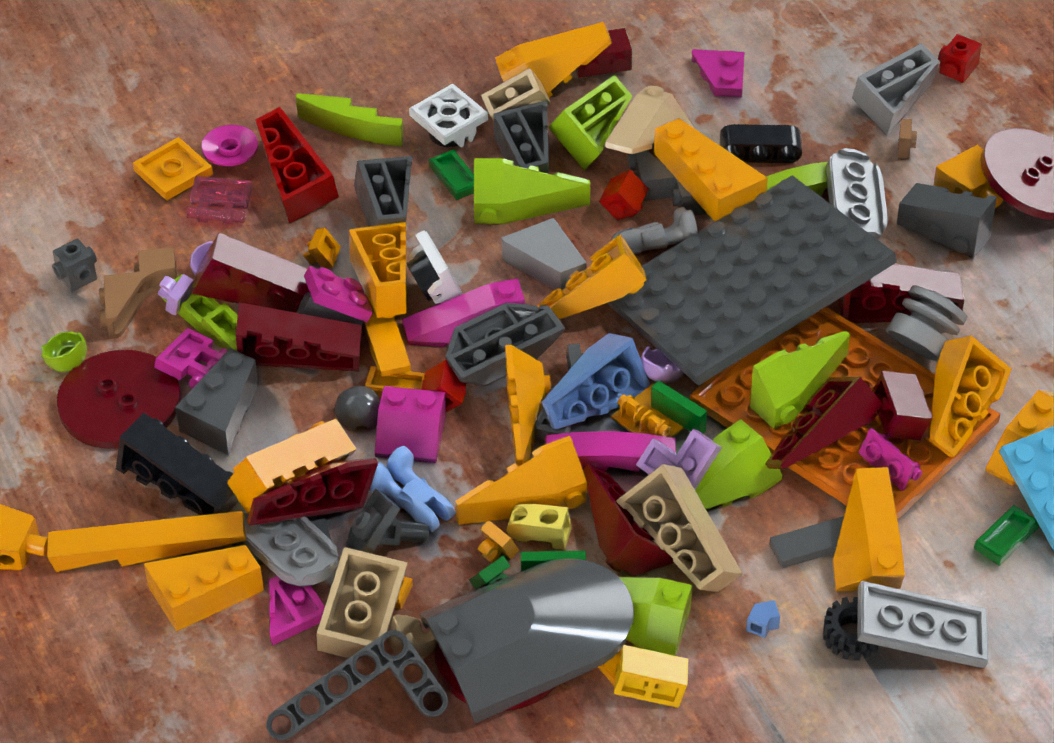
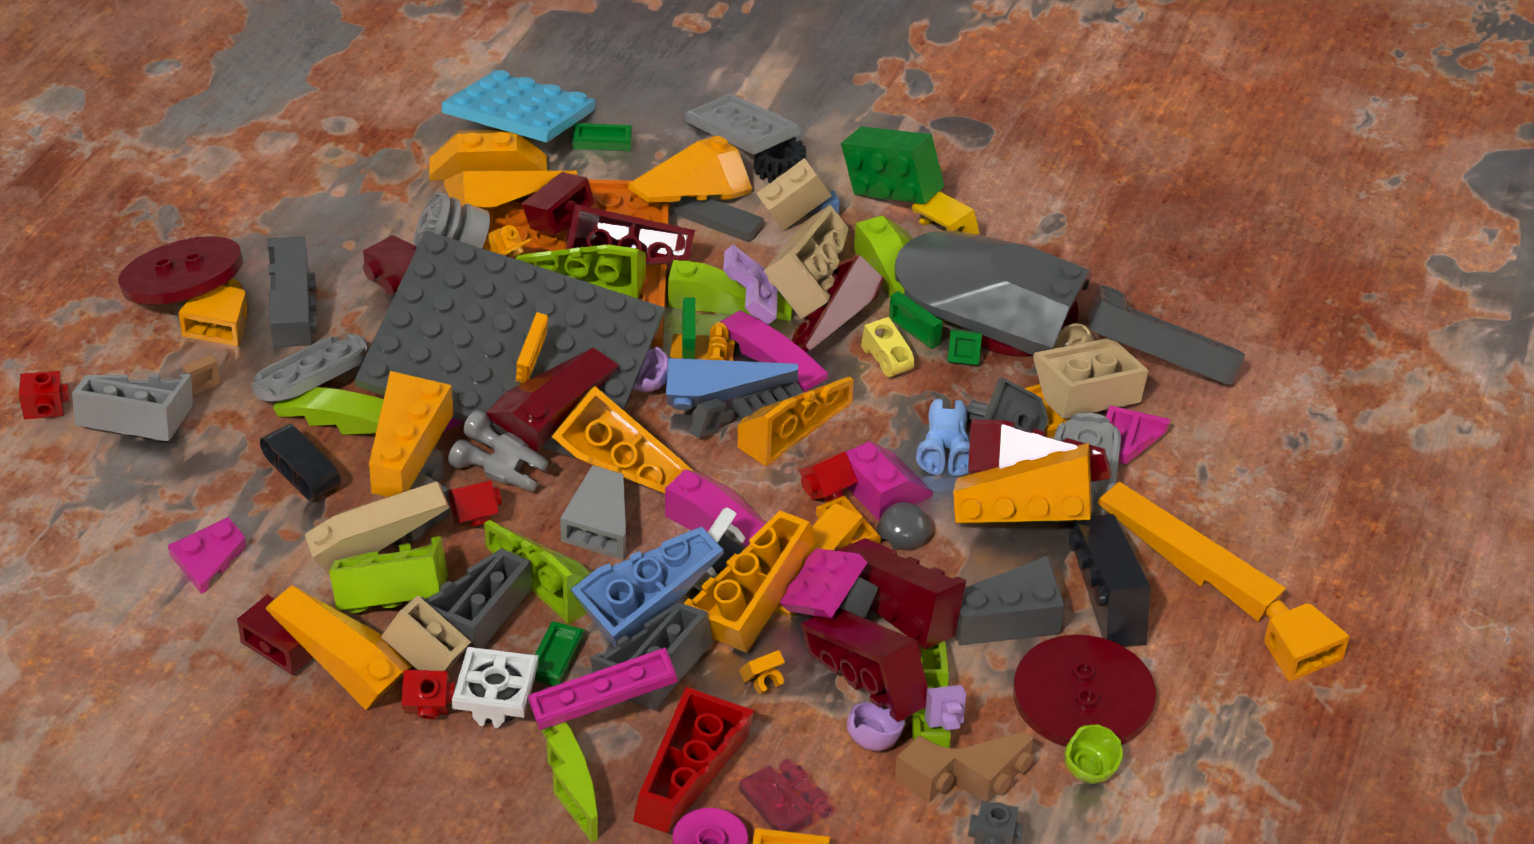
camera: 135 degrees left, 5 degrees down
light orange wedge [144,545,264,632] -> none
dark pink plate [154,328,228,389] -> none
dark grey wedge [445,303,565,385] -> none
light orange wedge [455,436,587,525] -> none
light orange tile [478,520,519,564] -> none
dark pink hinge [859,428,922,491] -> none
none -> red brick [402,670,456,719]
none -> light orange hinge [483,225,532,258]
none -> dark red wedge [486,347,619,452]
none -> light orange tile [515,312,548,383]
none -> dark pink tile [527,647,678,731]
none -> medium blue wedge [571,527,724,648]
none -> tan brick [756,158,832,231]
none -> green brick [841,126,945,204]

